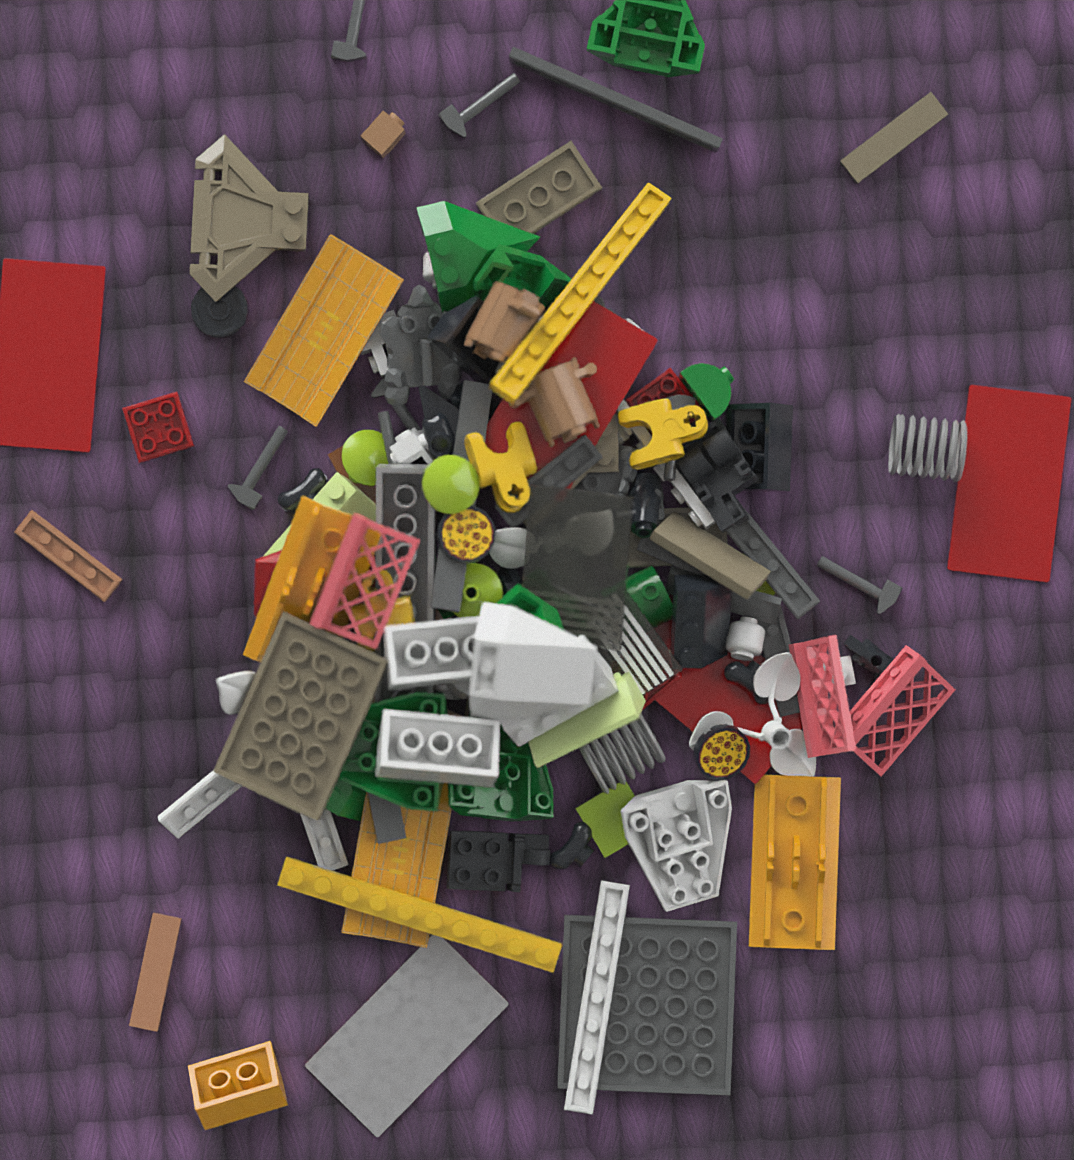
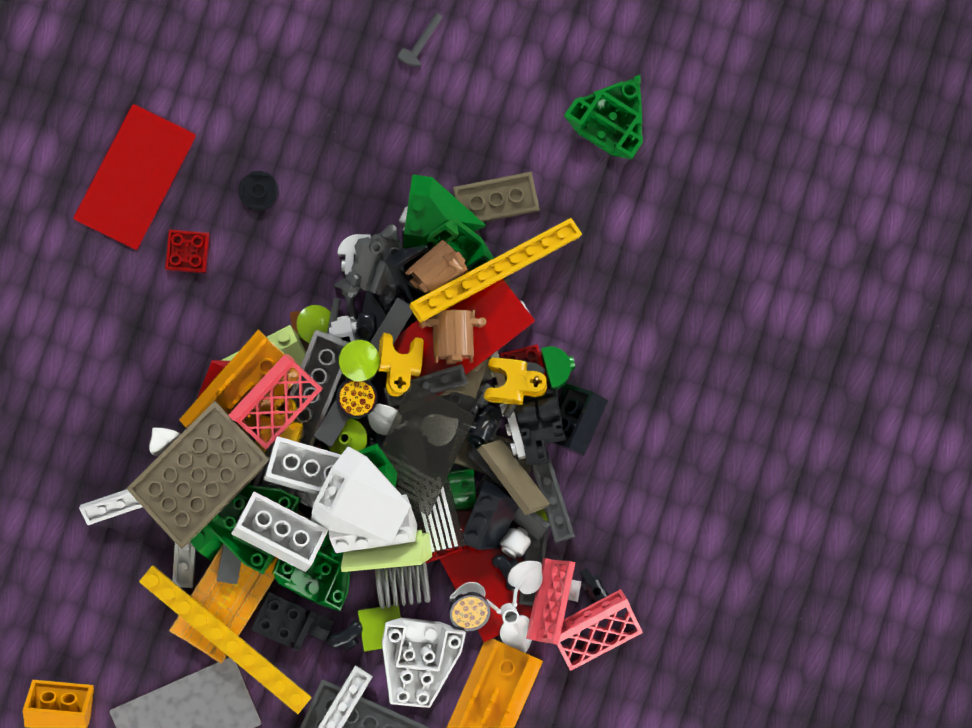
camera: 25 degrees right, 5 degrees down
nougat tile [14,510,123,602] -> none
nougat tile [129,912,182,1032] -> none
dark tan plate [190,134,309,302] -> none
dark grey piece [228,426,288,510] -> none
light orange hinge [244,235,404,427] -> none
black piece [277,468,328,513] -> none
medium nougat brick [360,111,406,159] -> none
dark grey piece [438,73,520,138] -> none
dark grey tile [509,47,723,153] -> none
dark grey piece [816,556,903,614] -> none
dark tan tile [840,92,948,184] -> none
light grey piece [888,414,967,482] -> none
red piece [947,385,1071,582] -> none

